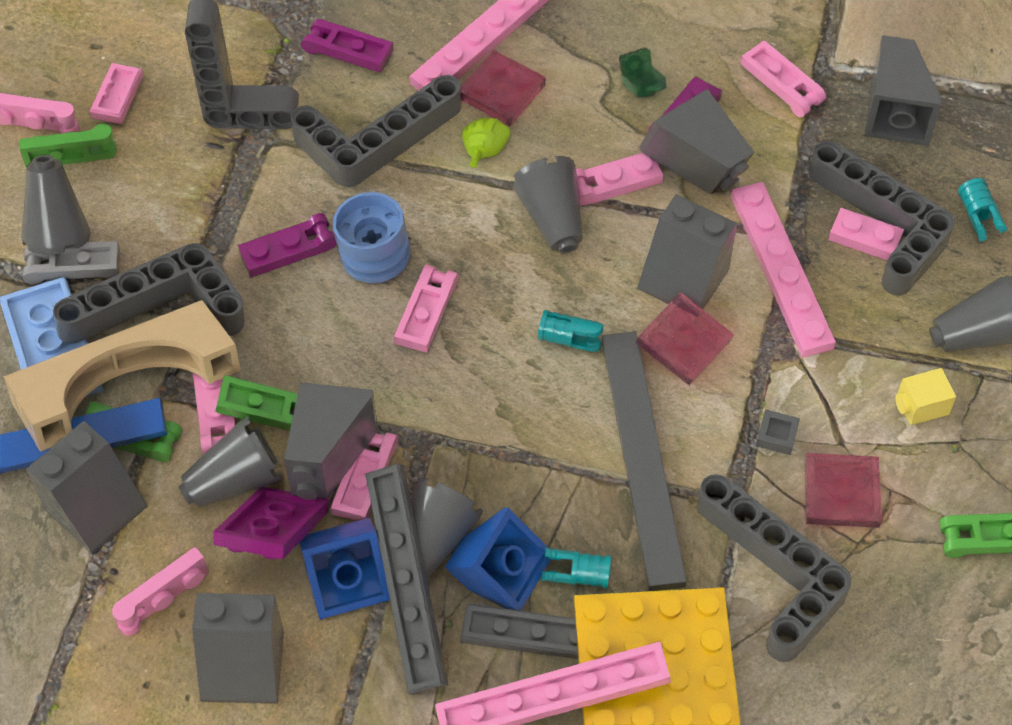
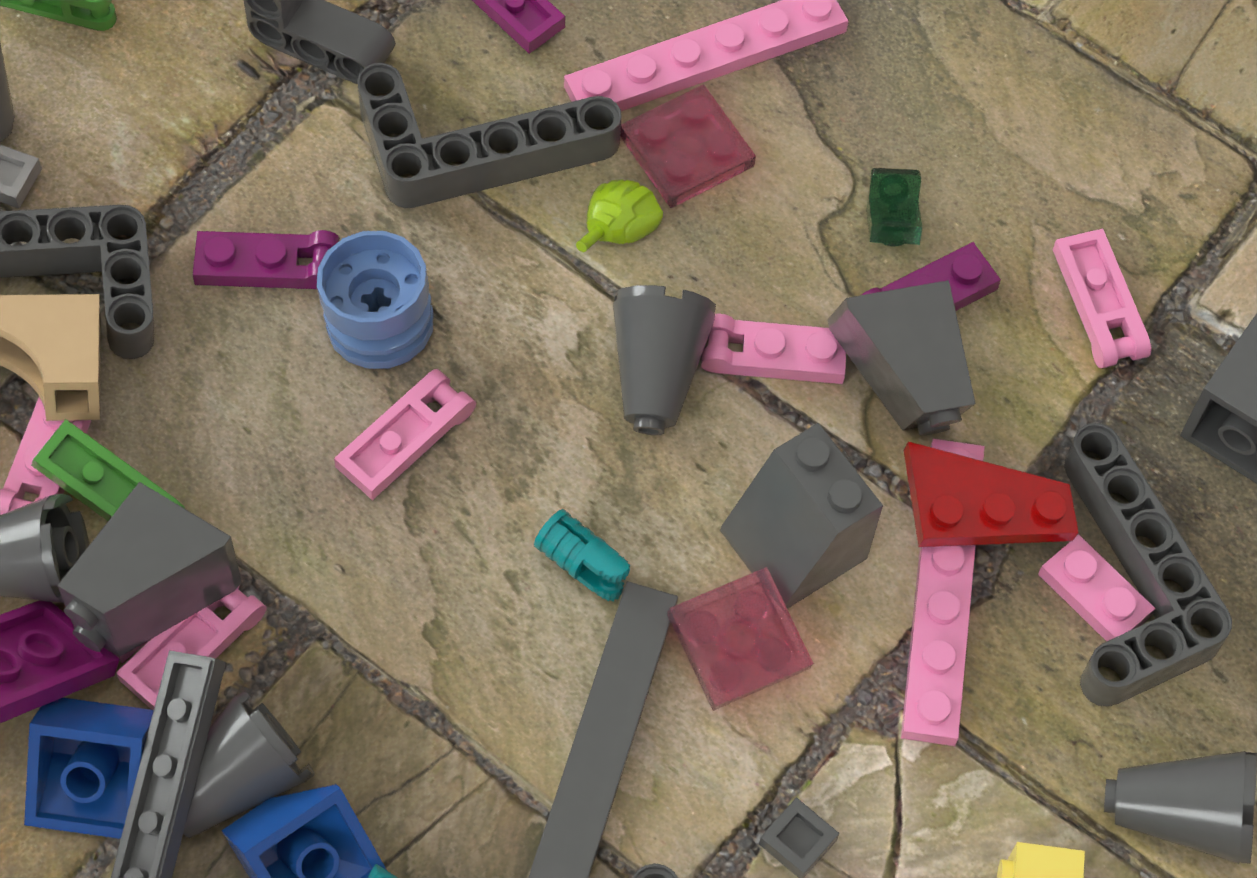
camera: 20 degrees right, 5 degrees up
none -> red wing [903,441,1079,547]

